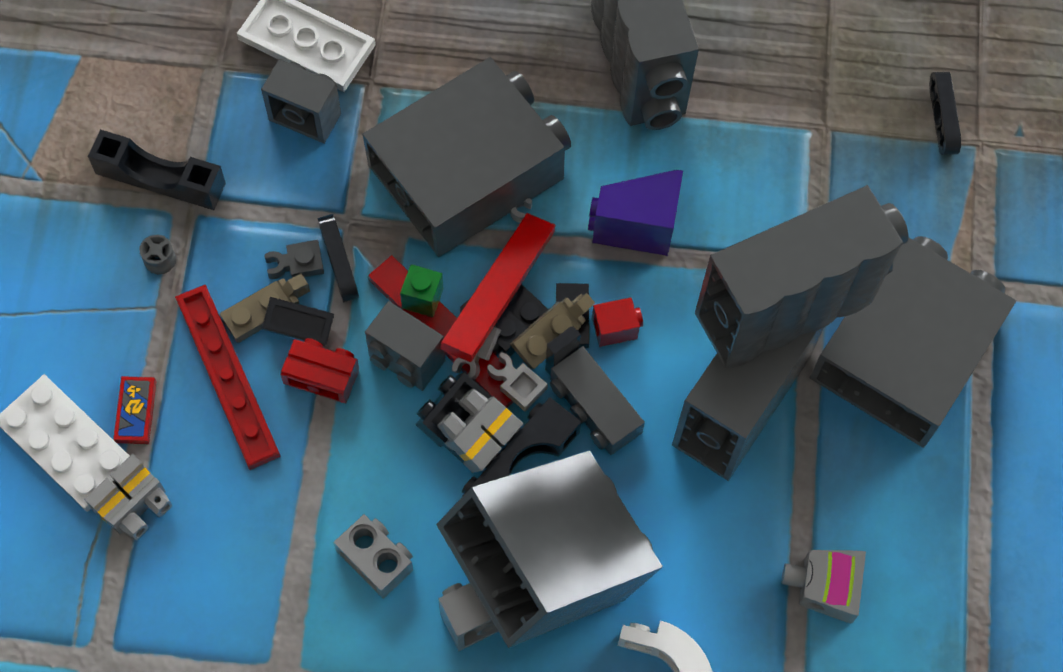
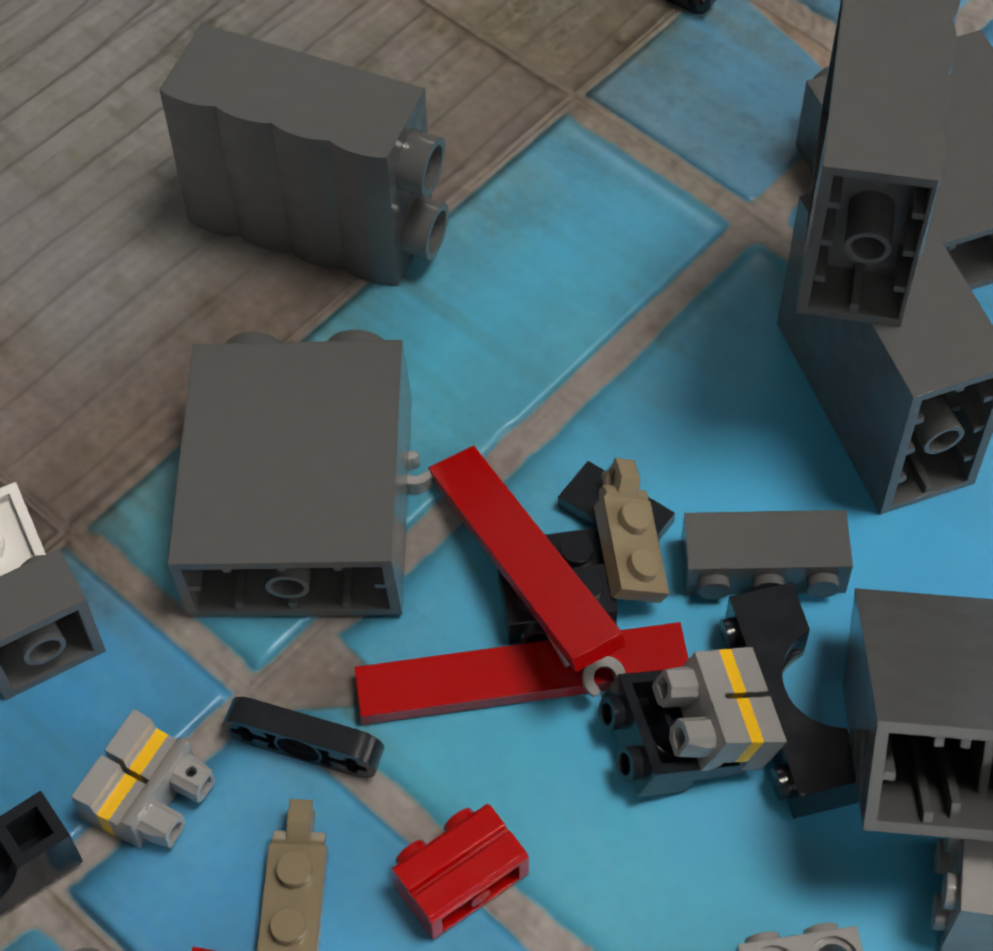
camera: 50 degrees left, 10 degrees down
black tile [262,297,334,346] -> none
dark grey plate [265,240,324,279] -> none
dark grey brick [365,301,446,391] -> none
green brick [400,264,443,317] -> none
light grey plate [487,352,548,411] -> none
black tile [545,326,581,376] -> none
dark purple slope [588,170,683,256] -> none
red brick [592,297,643,347] -> none
none -> light grey hips [71,709,215,848]

